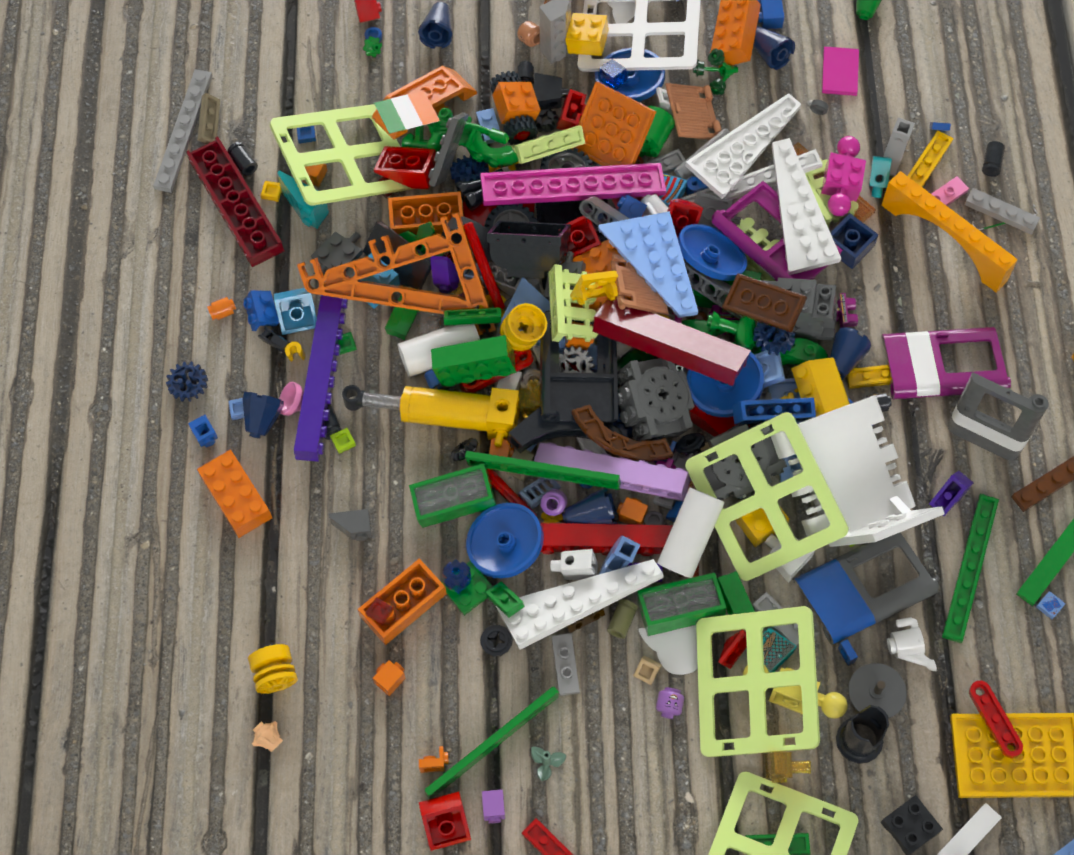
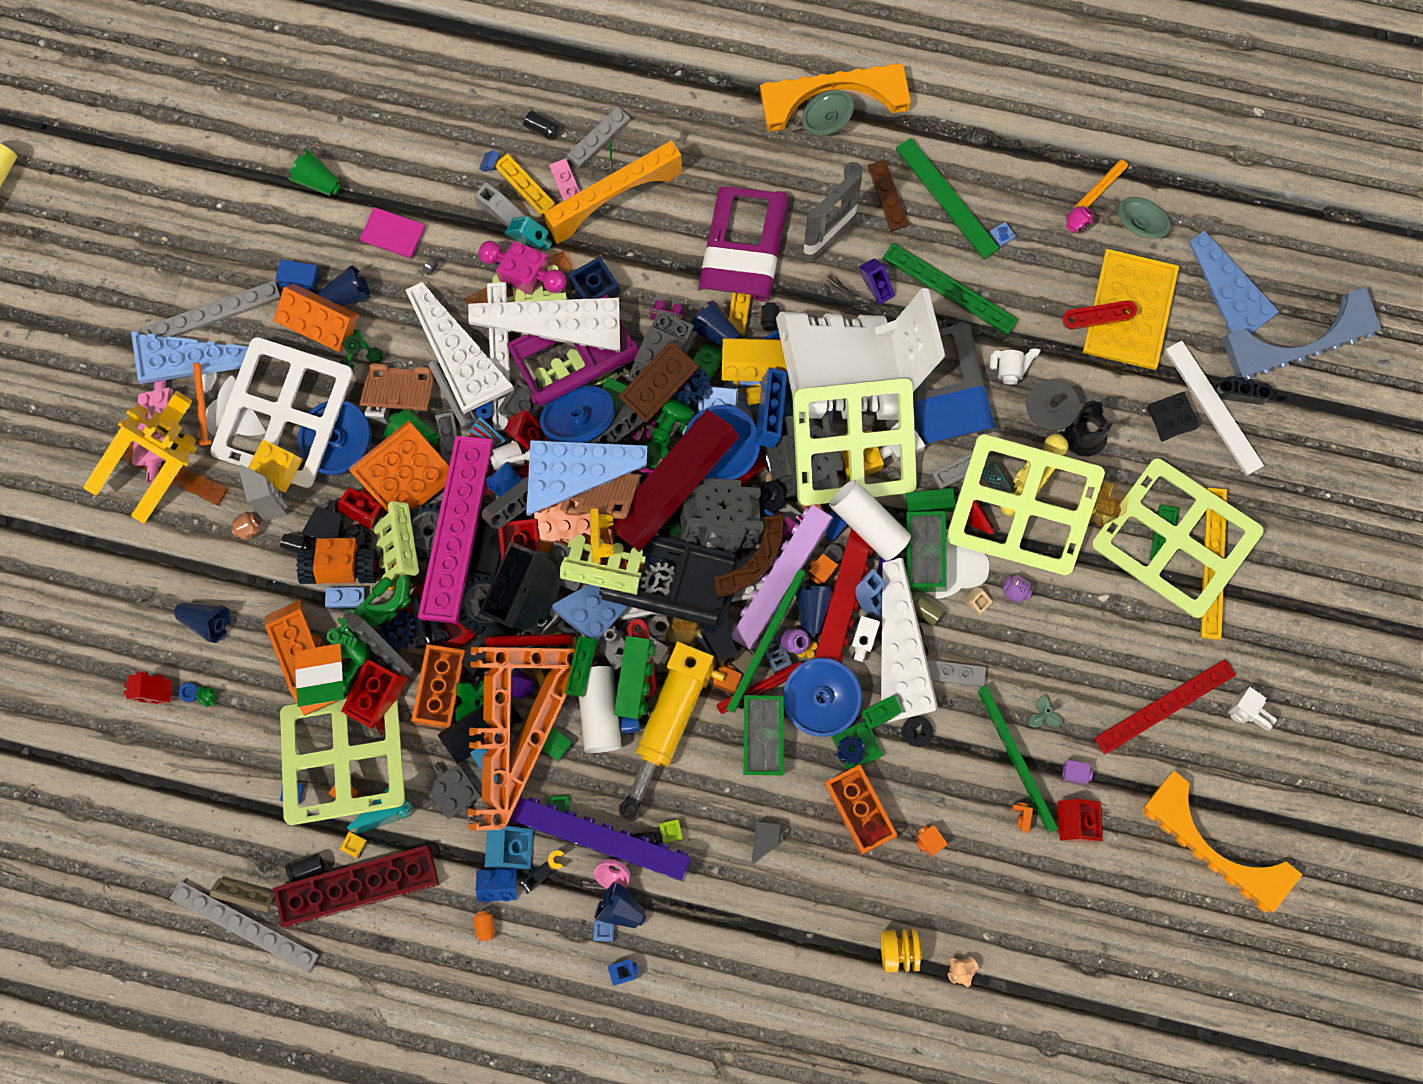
camera: 75 degrees left, 10 degrees up
dark blue gear [166,361,208,402] -> none
orange brick [197,449,272,538] -> none
black gear [450,438,479,461] -> none
yellow wheel [500,303,547,351] -> none
clear blue brick [599,59,628,90] -> none
blue tile [838,639,858,666] -> none

